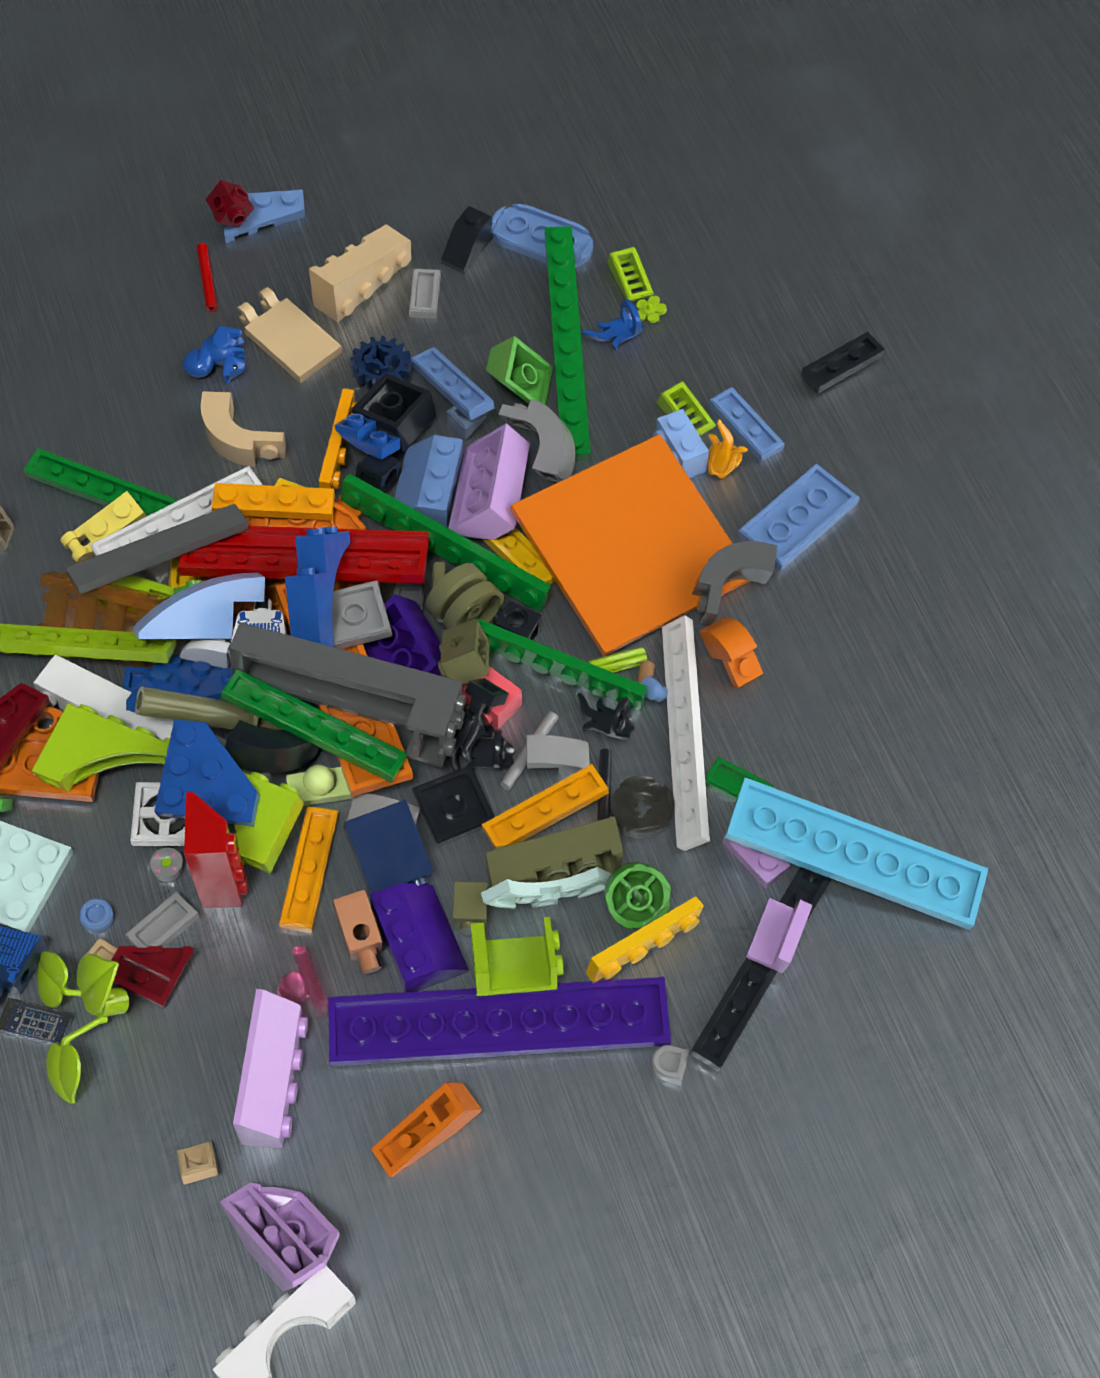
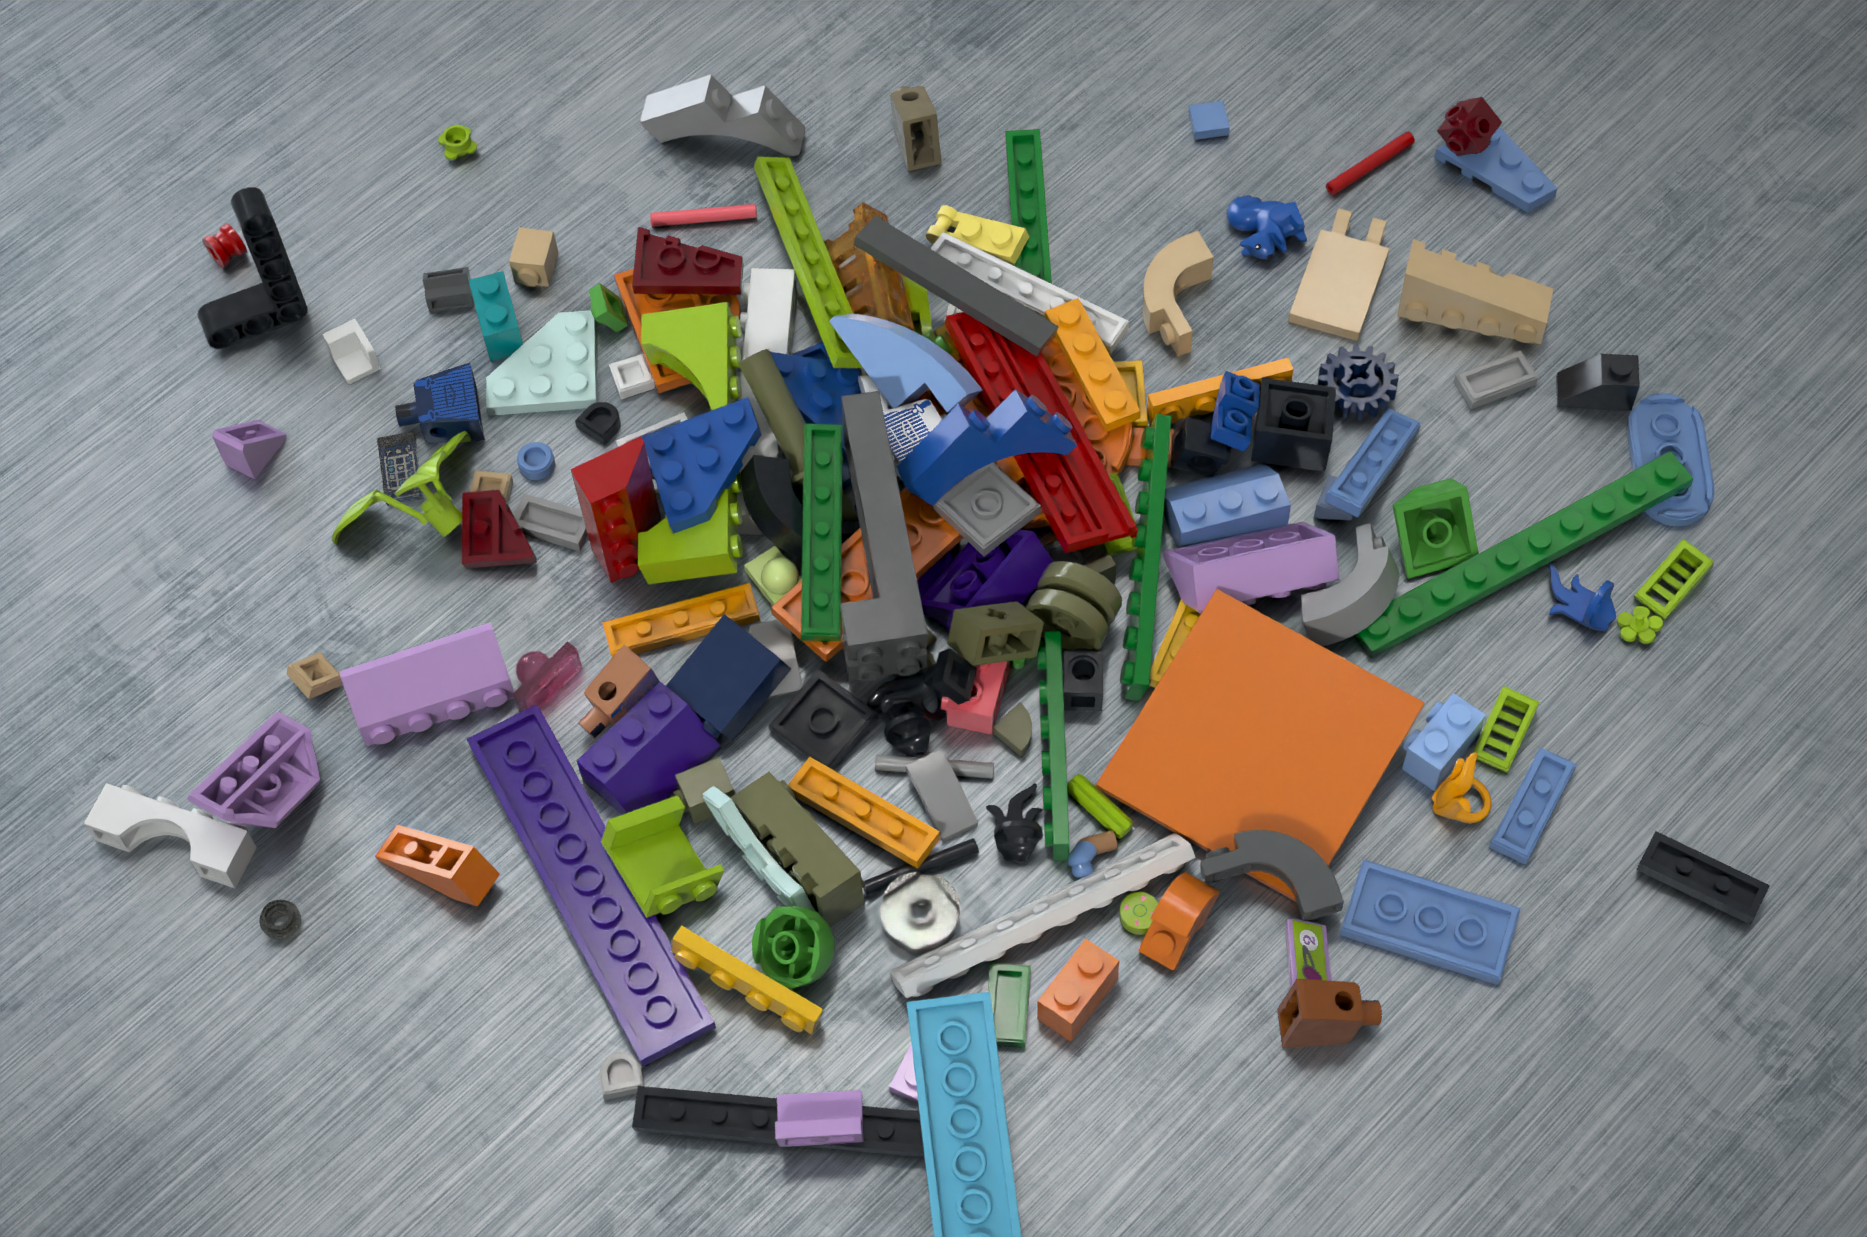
camera: 70 degrees right, 0 degrees up
none -> clear smoke plate [259,900,301,939]
none -> black tile [575,402,621,446]
none -> white tile [609,354,655,399]
none -> olive tile [993,702,1032,757]
none -> orange brick [1037,938,1120,1042]
none -> lime tile [1119,892,1158,935]
none -> medium blue tile [1188,101,1230,140]
none -> dark orange torso [1277,979,1382,1048]
none -> slope [1285,919,1331,988]

